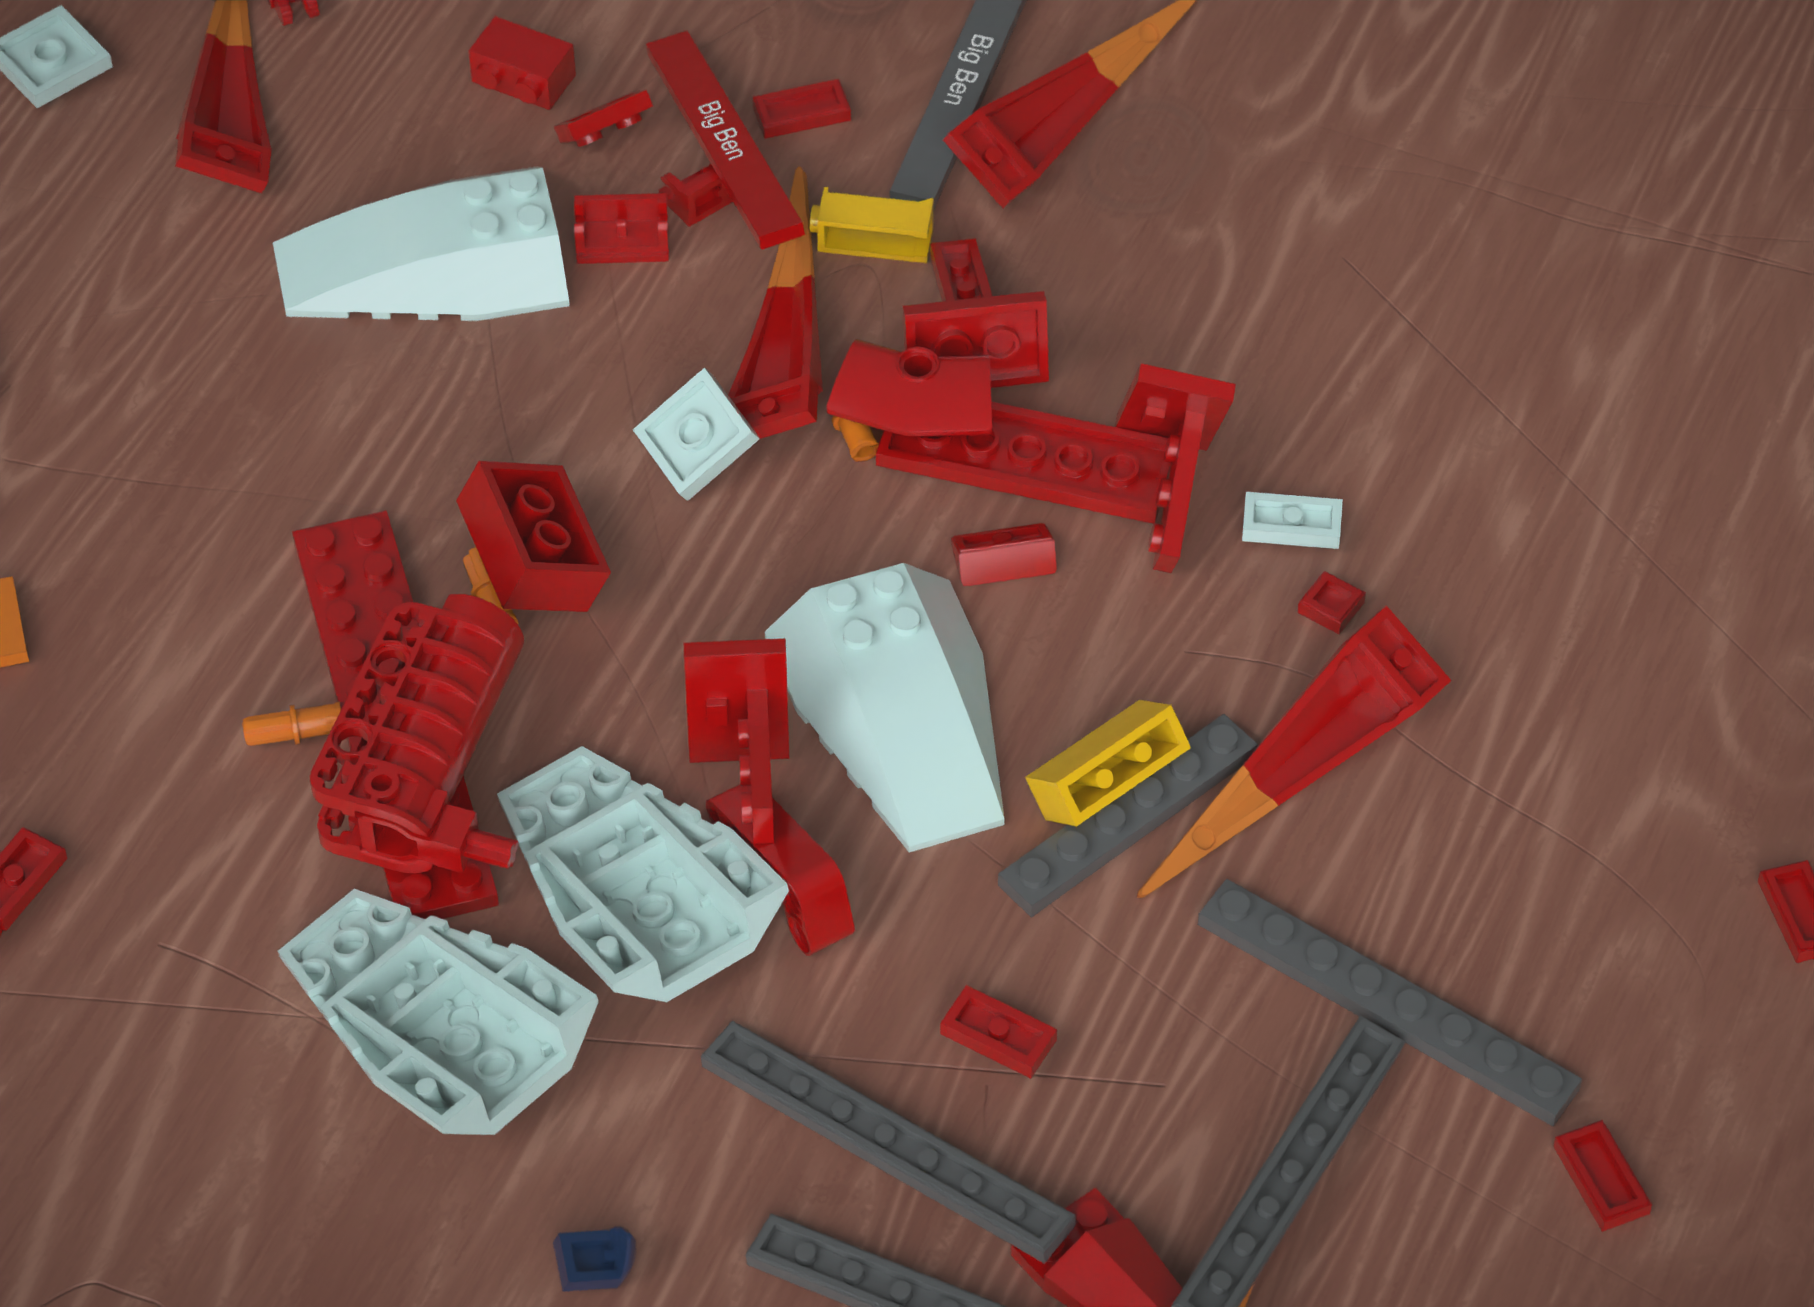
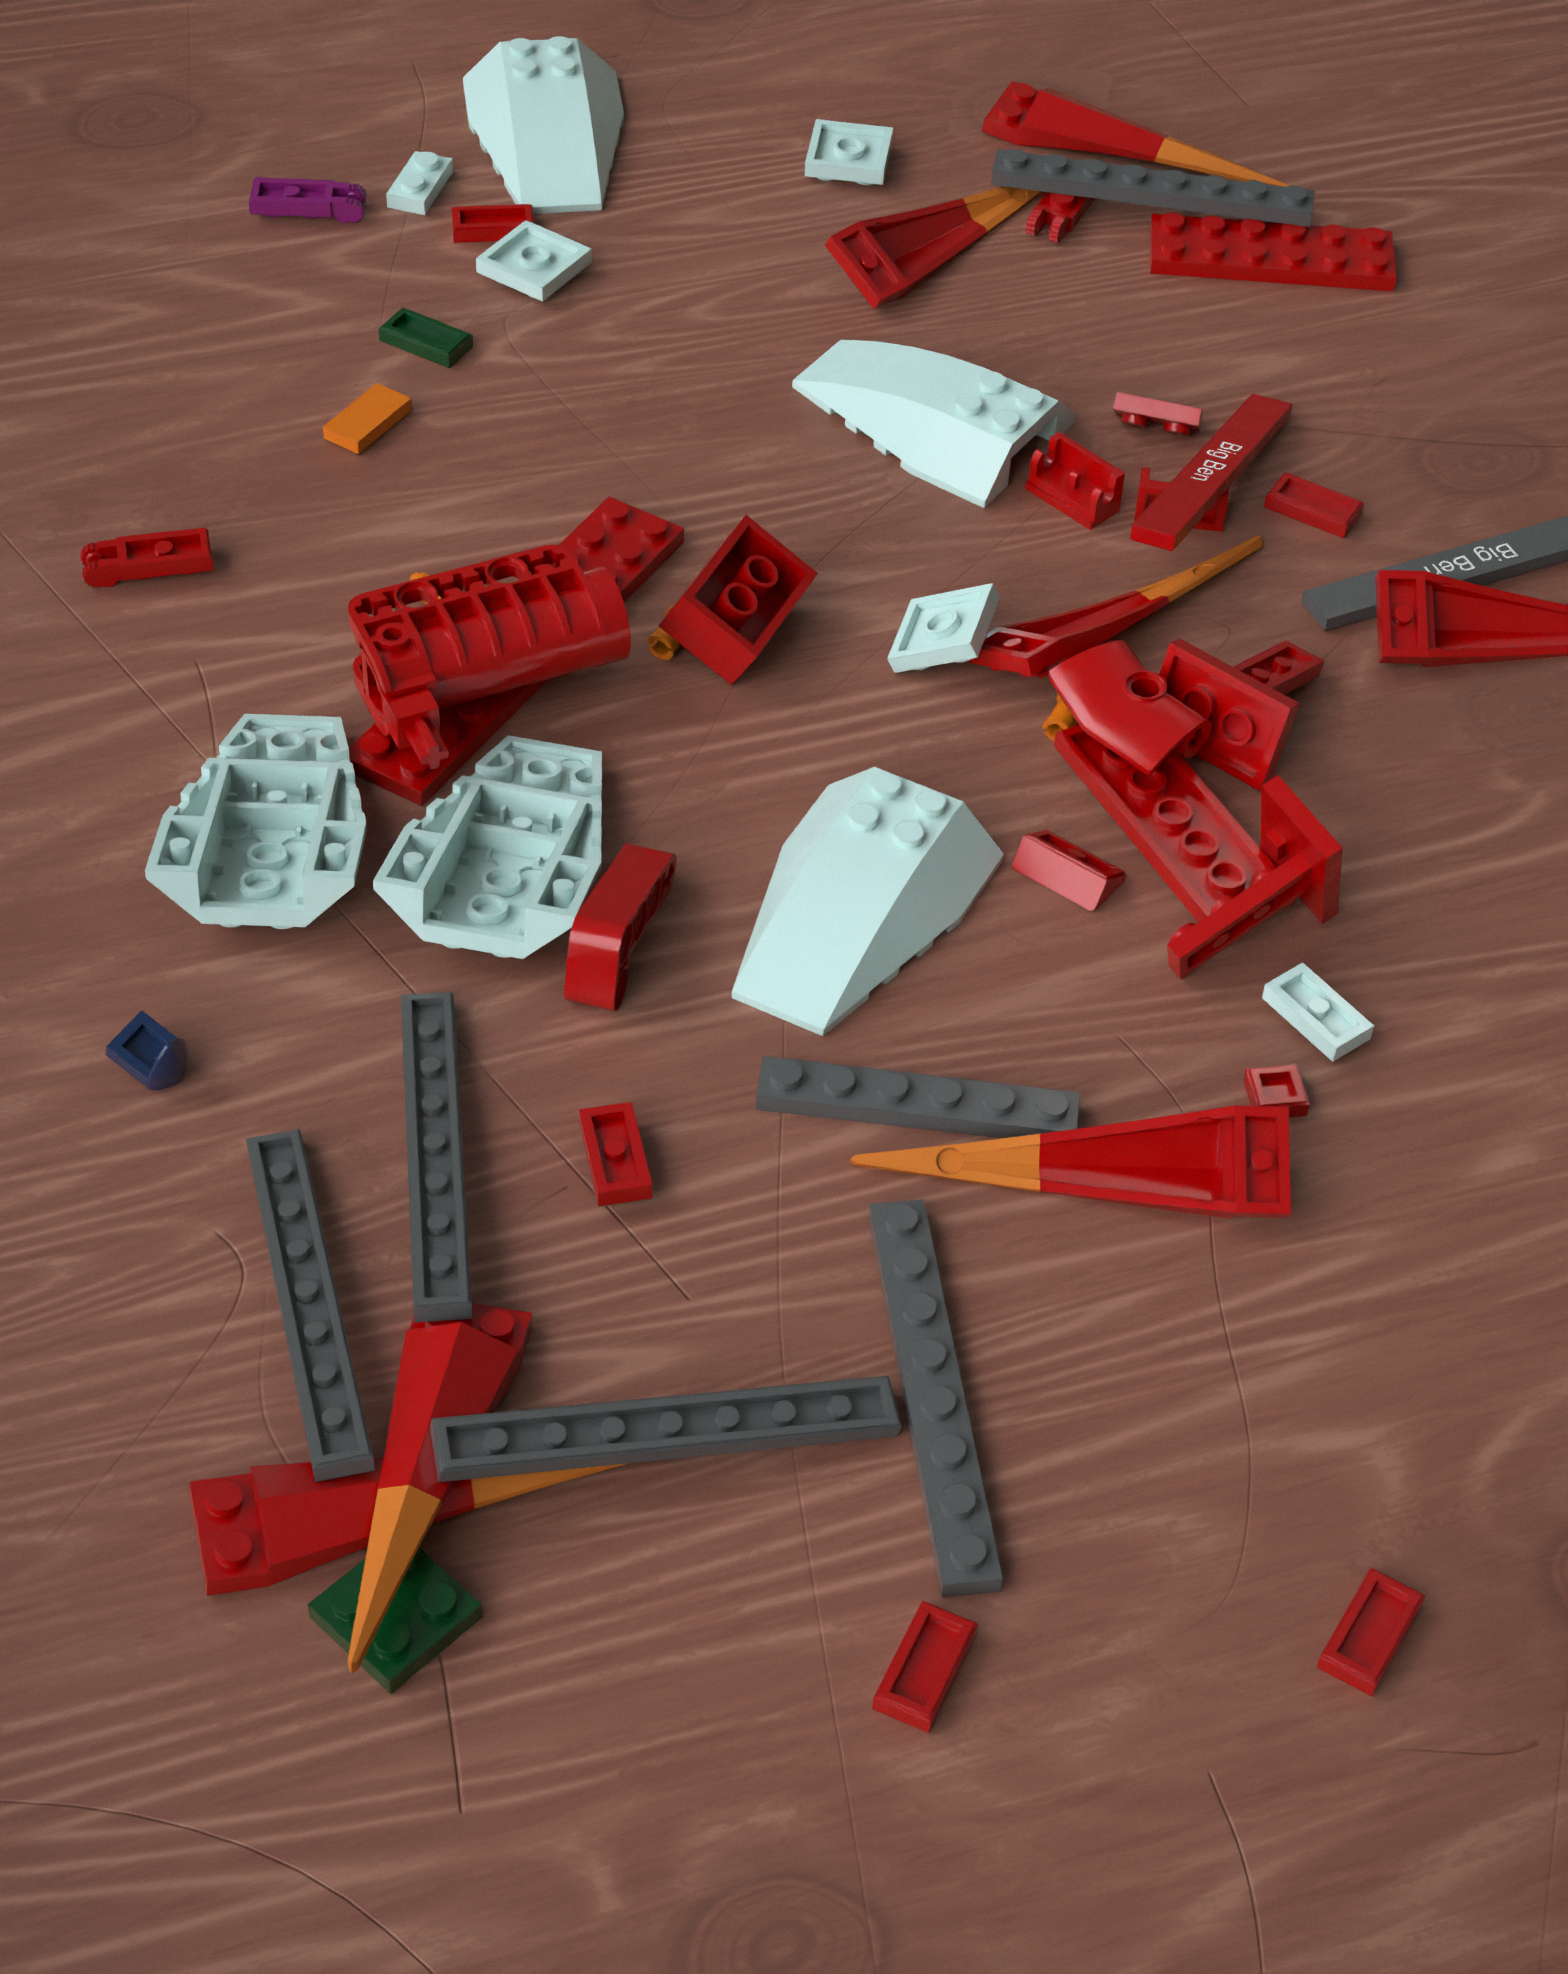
camera: 45 degrees right, 5 degrees down
red brick [468,16,576,110] -> none
red piece [683,638,790,844] -> none
yellow window [810,187,934,263] -> none
yellow brick [1025,700,1191,827] -> none

